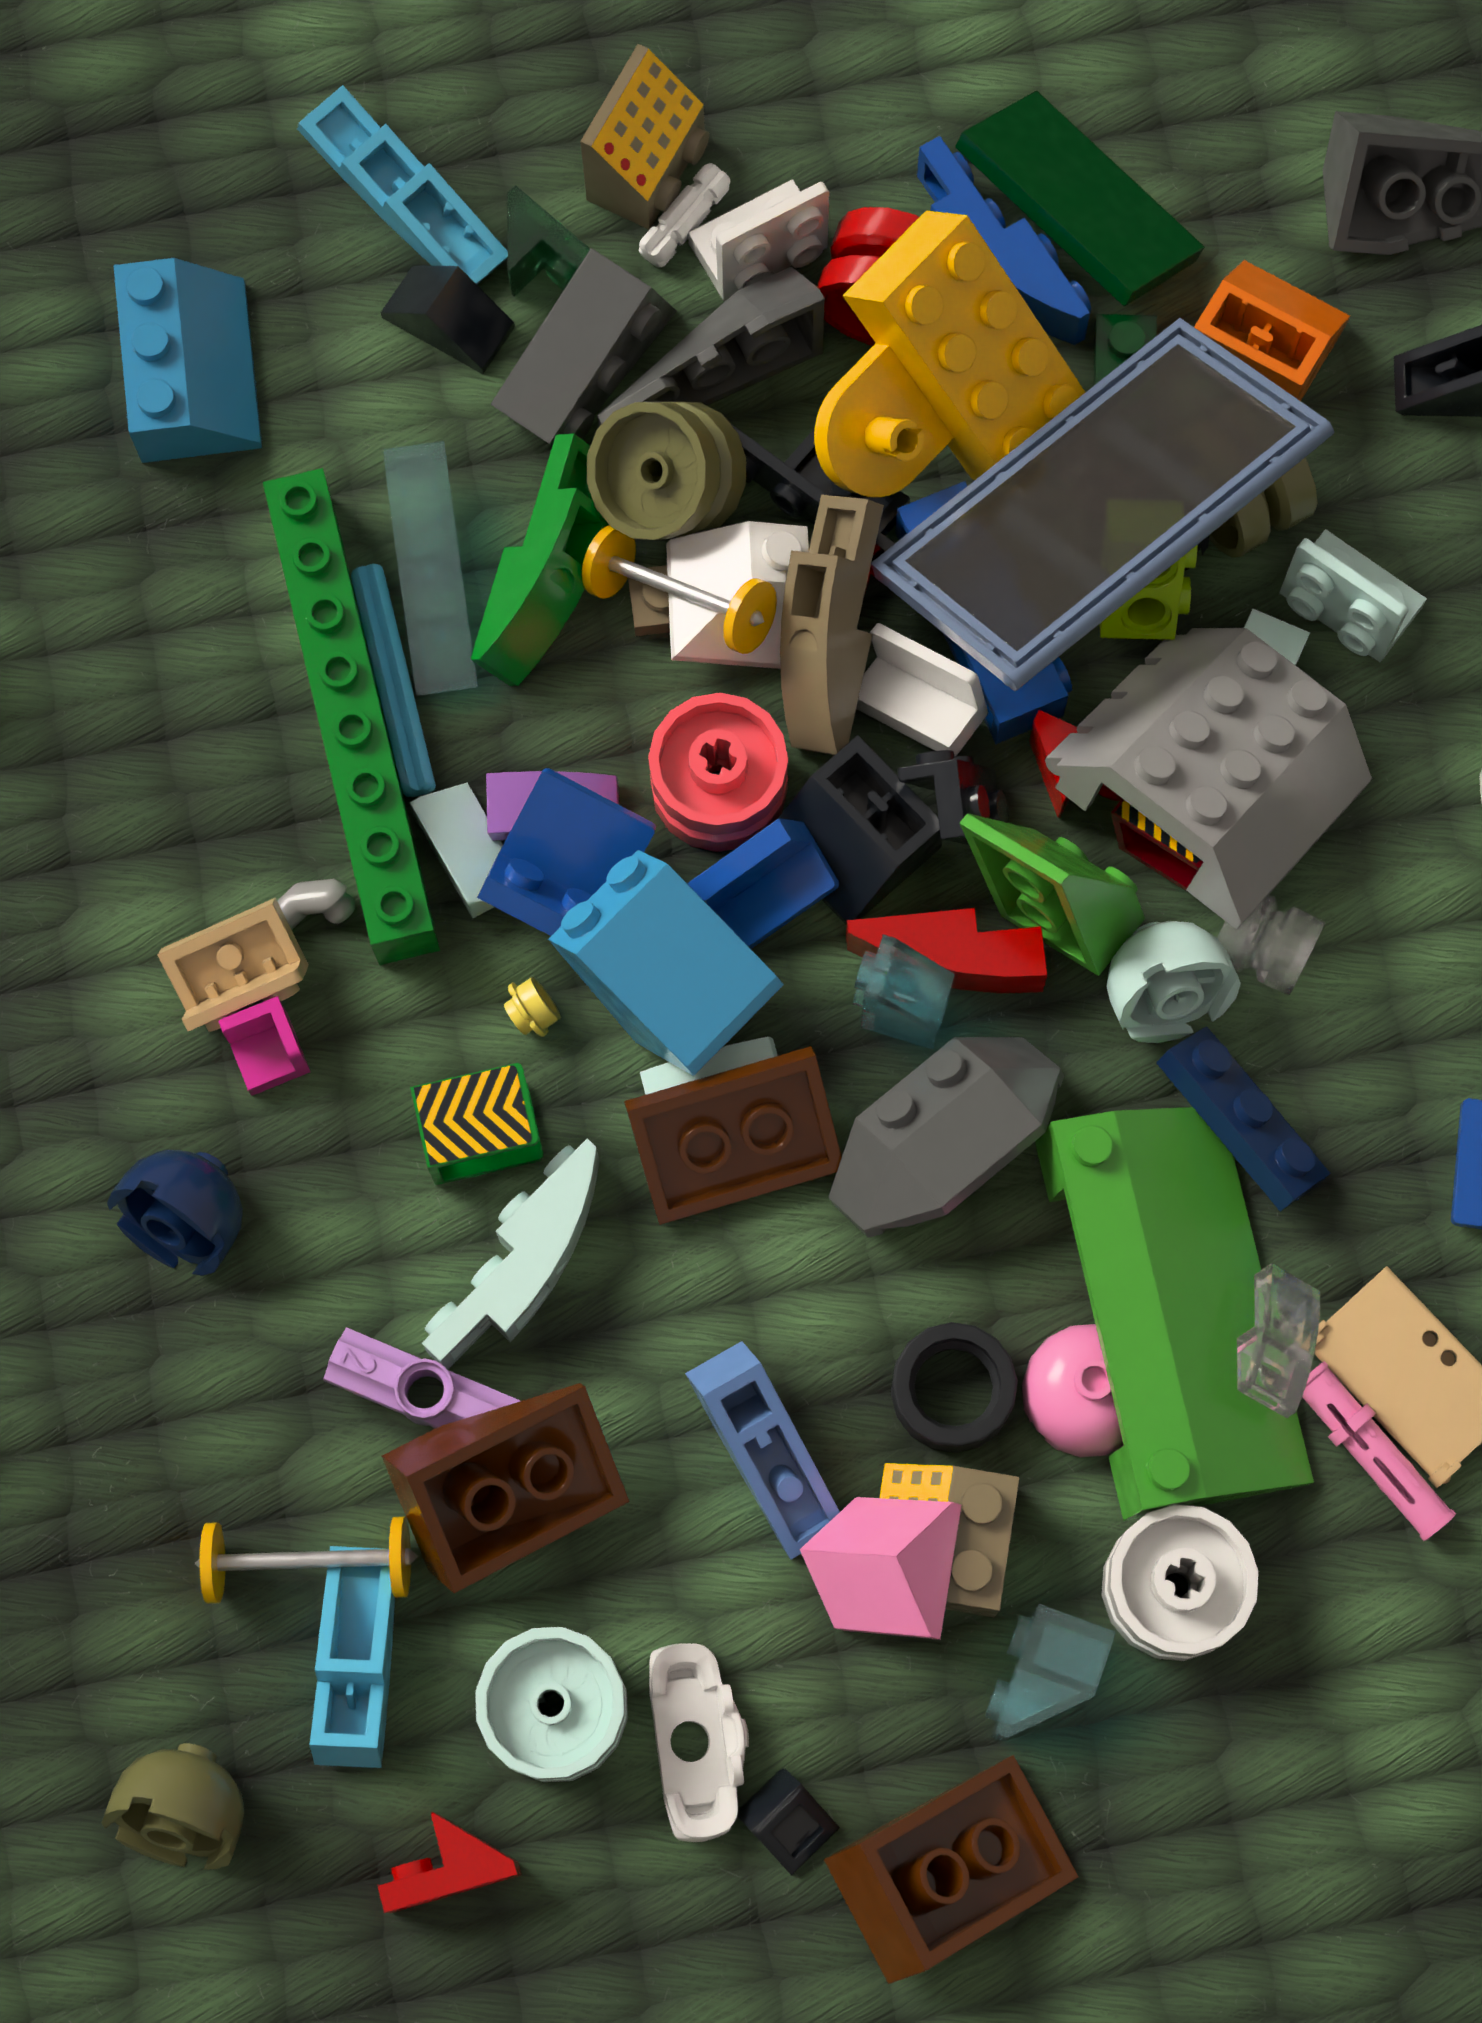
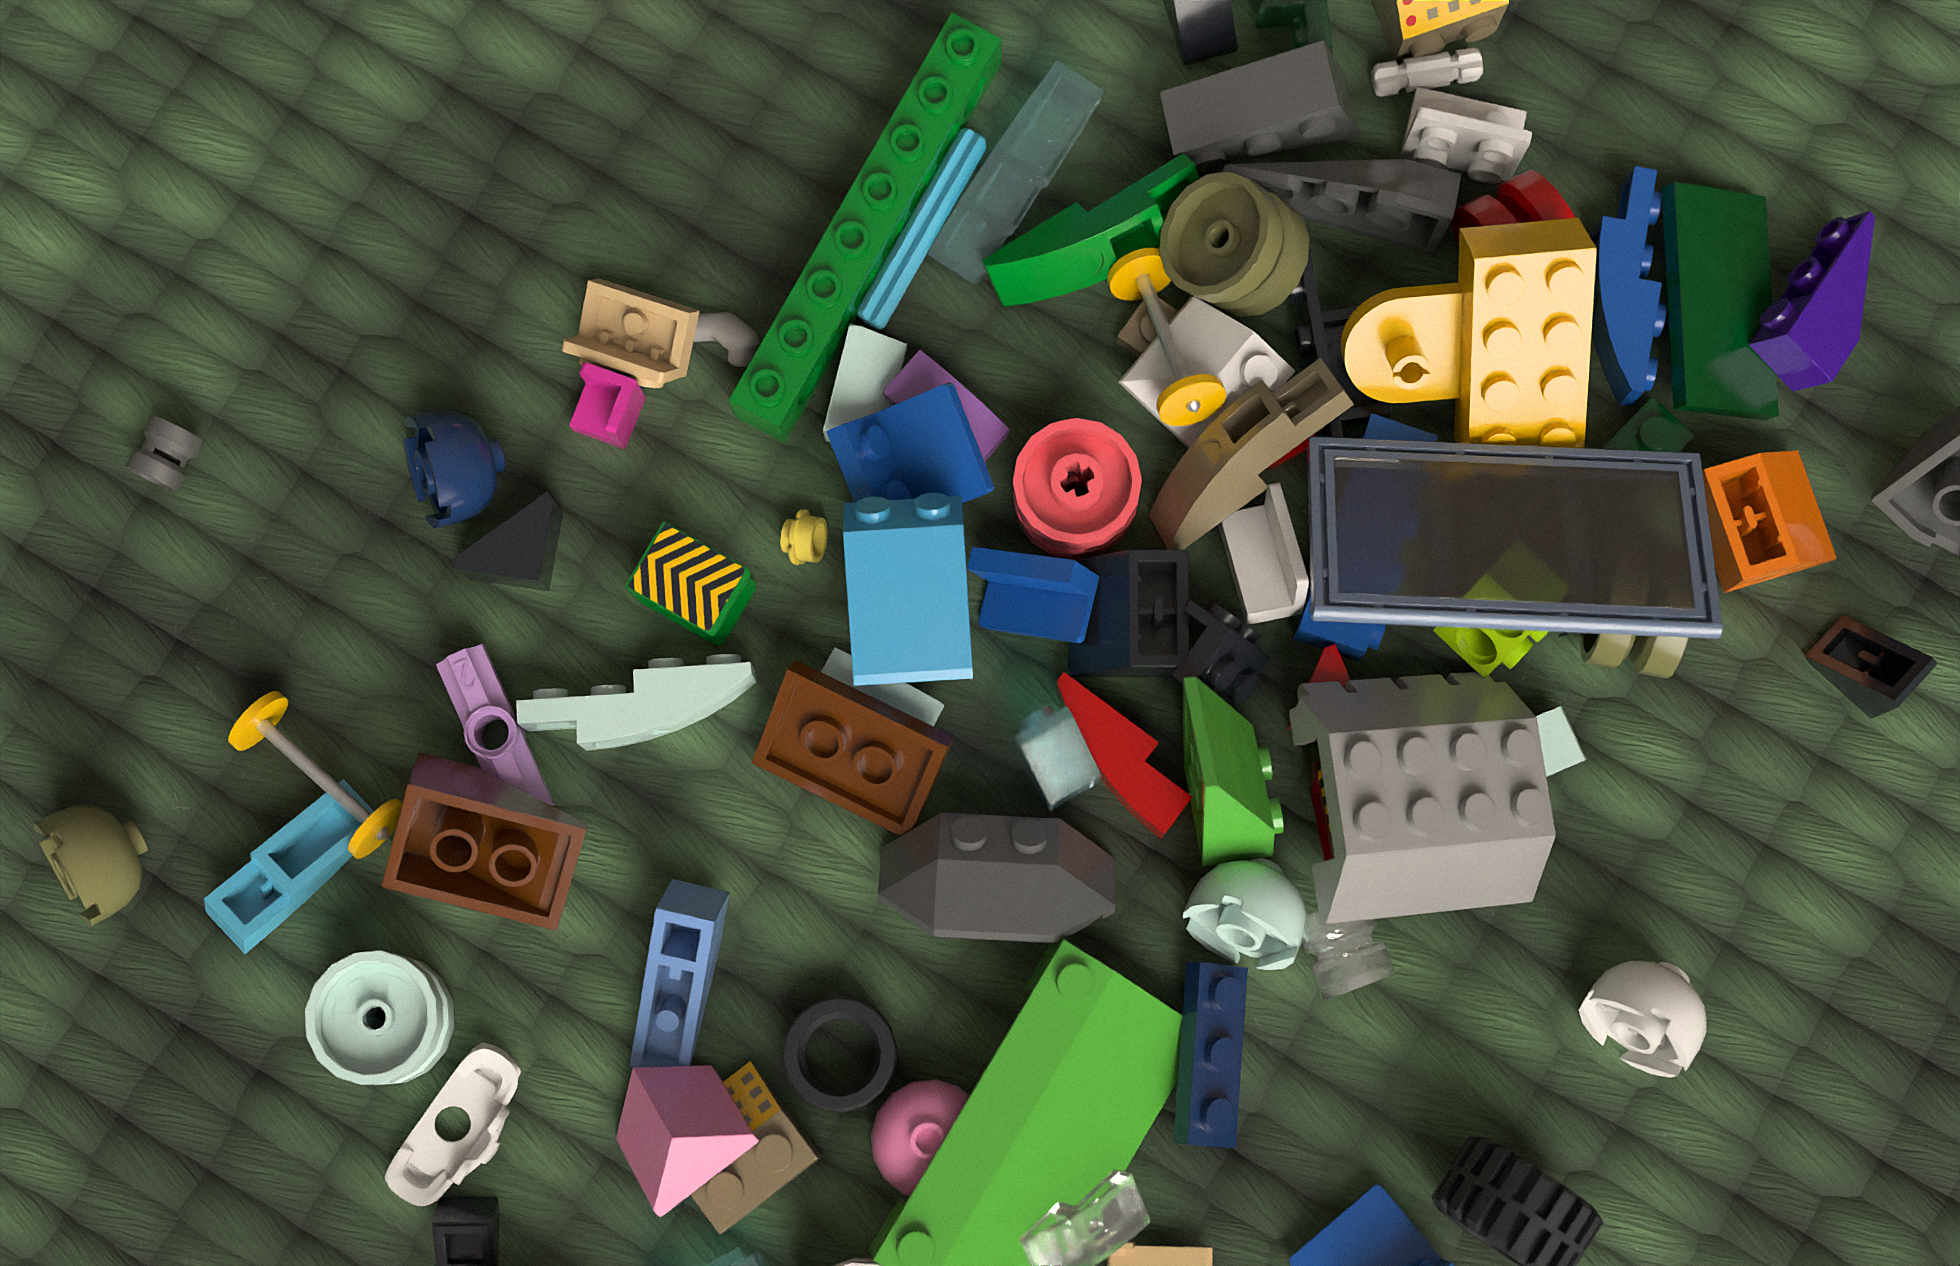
camera: 45 degrees right, 5 degrees up
red slope [378,1812,522,1913] -> none
light aqua bracket [1279,529,1427,663] -> none
none -> black slope [452,492,563,591]
none -> dark purple slope [1749,211,1875,391]

